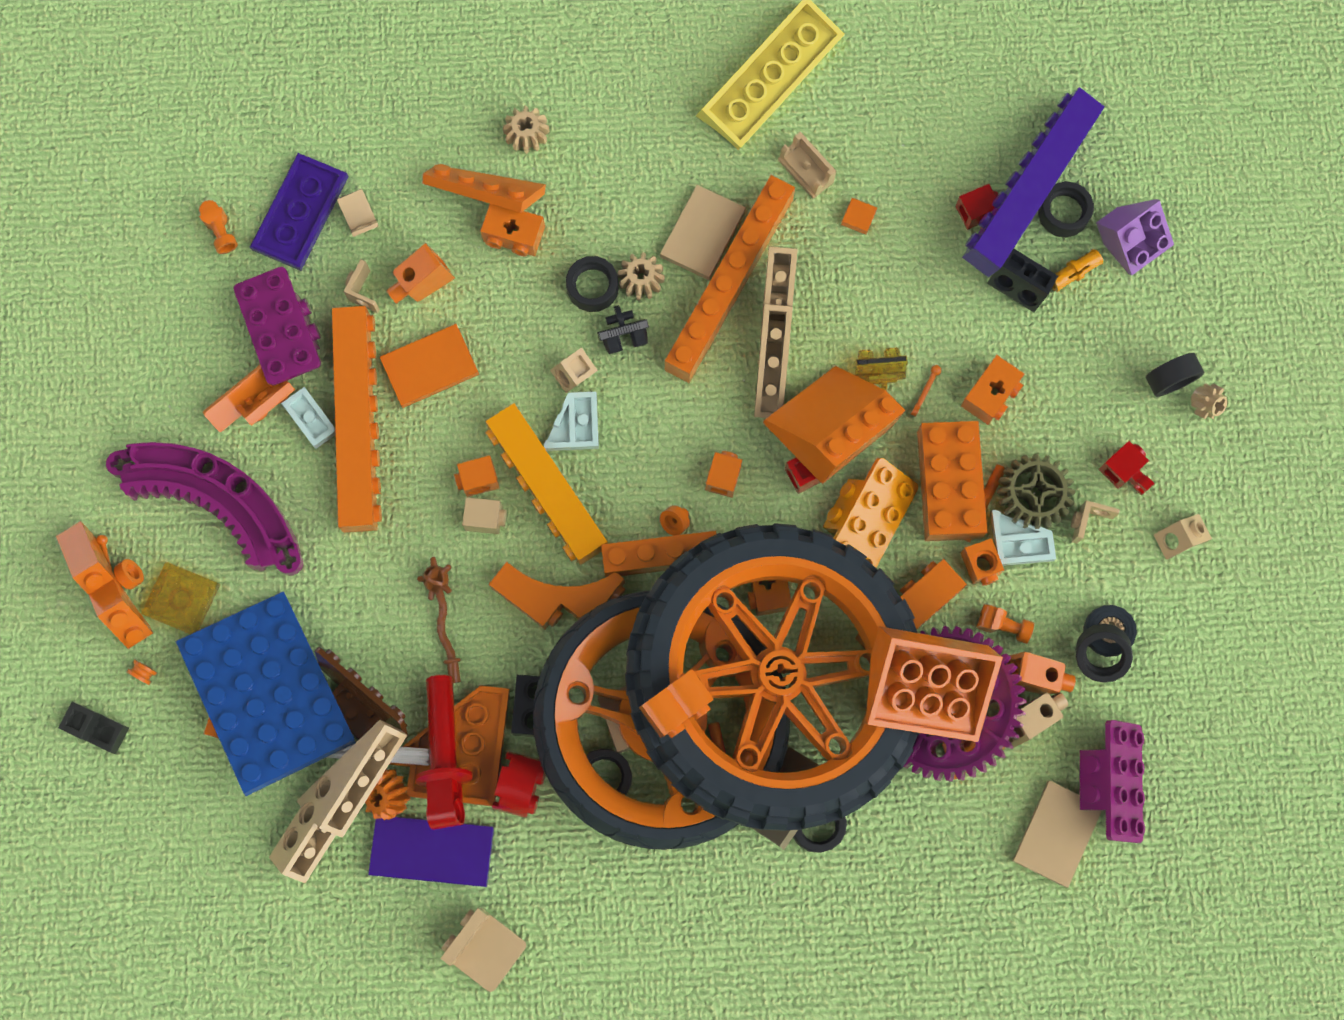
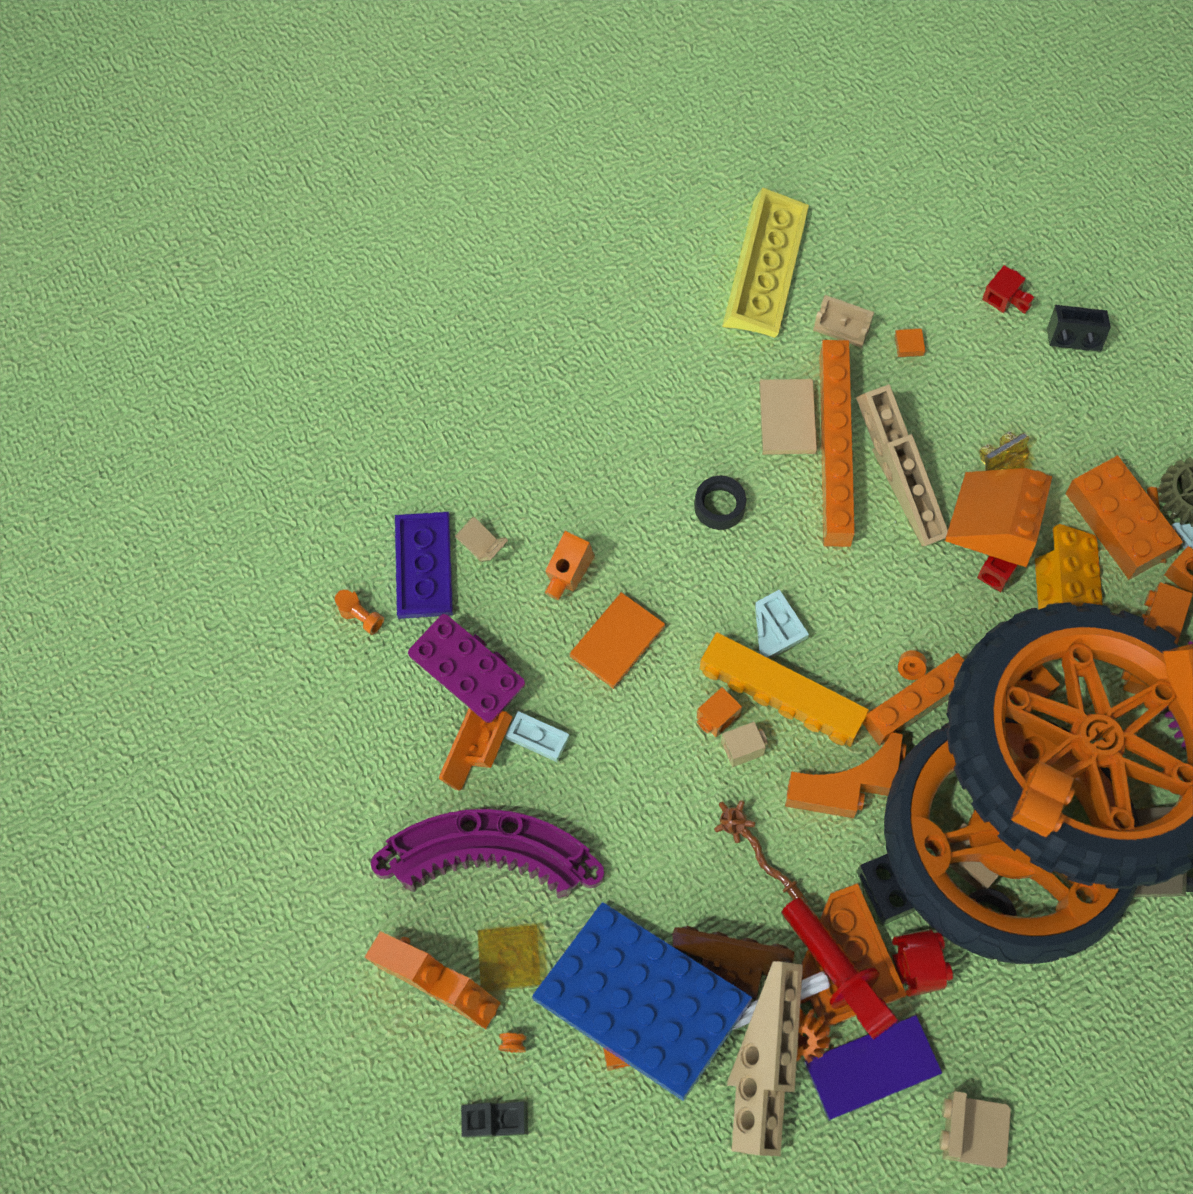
camera: 25 degrees left, 10 degrees down
orange tile [114,559,144,590] -> none
orange brick [332,306,382,533] -> none
tan bracket [344,260,380,314] -> none
orange wing [422,164,546,213] -> none
orange brick [480,204,545,257] -> none
tan gear [503,105,550,154] -> none
tan brick [550,347,598,393] -> none
black hips [597,305,649,354] -> none
tan gear [618,252,665,301] -> none
orange brick [705,451,742,498] -> none
orange hinge [911,365,942,417] -> none
orange brick [961,355,1024,425] -> none
dark purple brick [962,87,1105,278] -> none
black tyre [1038,181,1094,238] -> none
light orange pin [1052,249,1103,292] -> none
medium lavender slope [1096,199,1174,275] -> none

